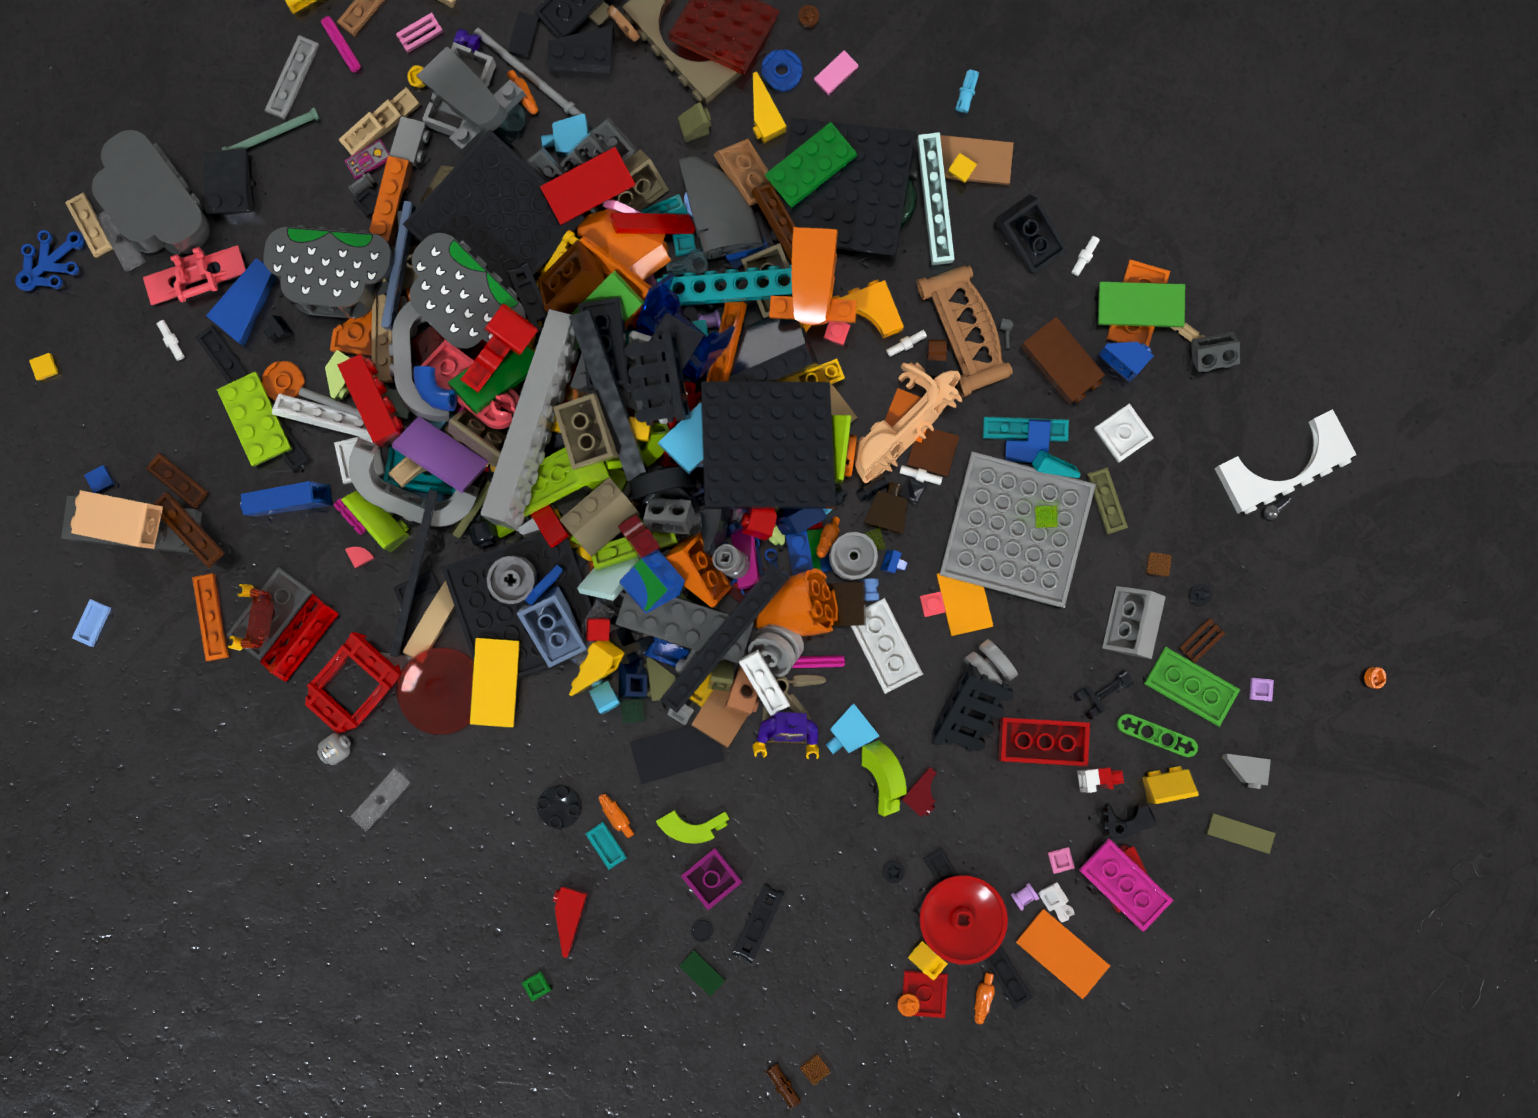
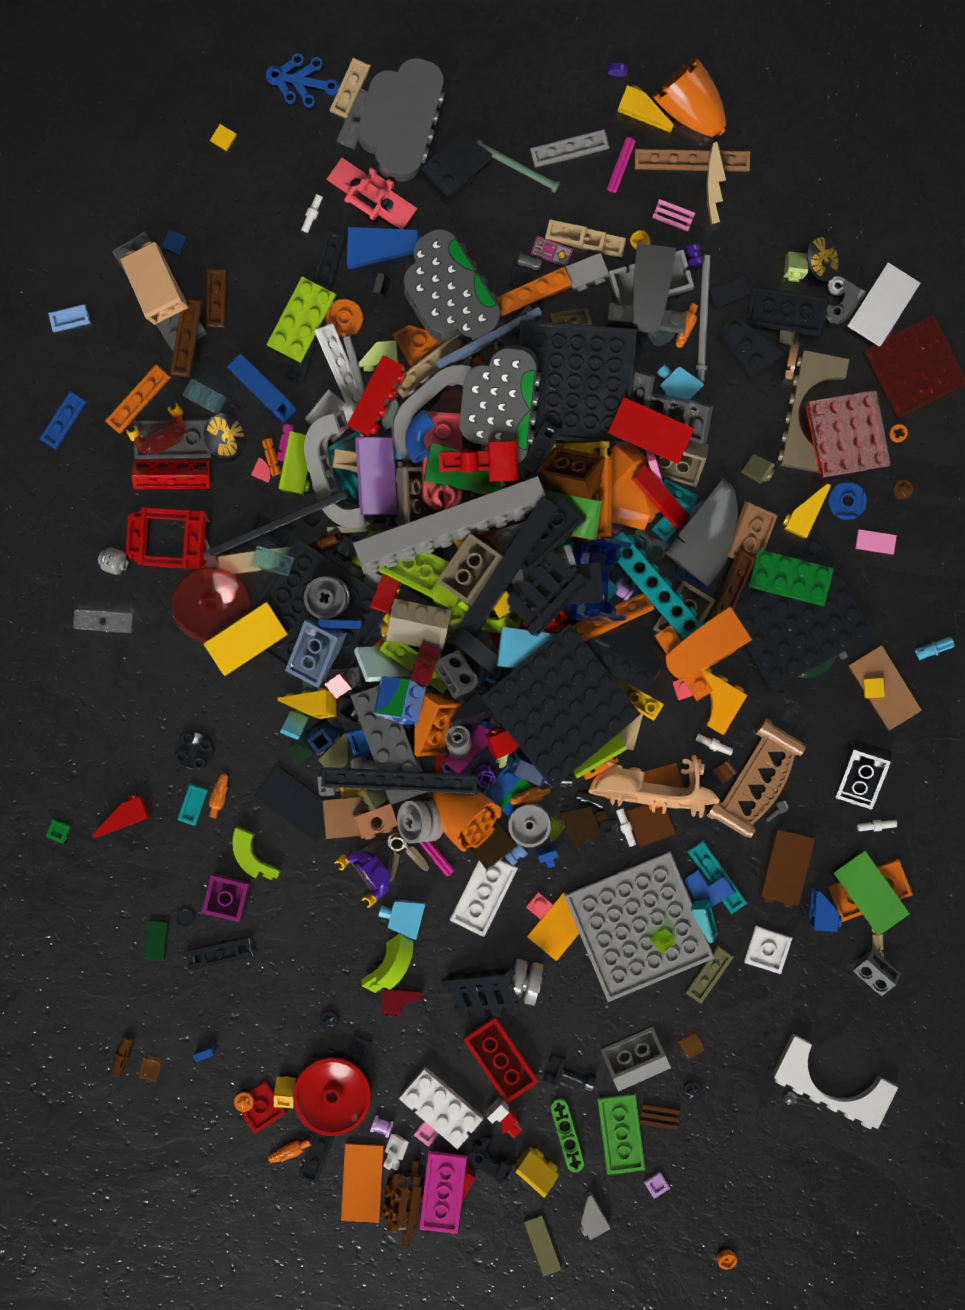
camera: 55 degrees right, 5 degrees up
white tile [739,650,790,716] -> none
light aqua brick [917,132,954,265] -> none
none -> blue tile [40,391,87,450]
none -> clear light blue brick [182,378,228,414]
none -> blue tile [193,1046,216,1062]
none -> shield [203,413,246,459]
none -> clear light blue slope [249,546,294,576]
none -> orange axle [262,438,281,476]
none -> reddish brown pin [308,531,341,552]
none -> reddish brown piece [382,1160,422,1247]
none -> white piece [399,1066,483,1149]
none -> dark purple wheel [475,762,496,788]

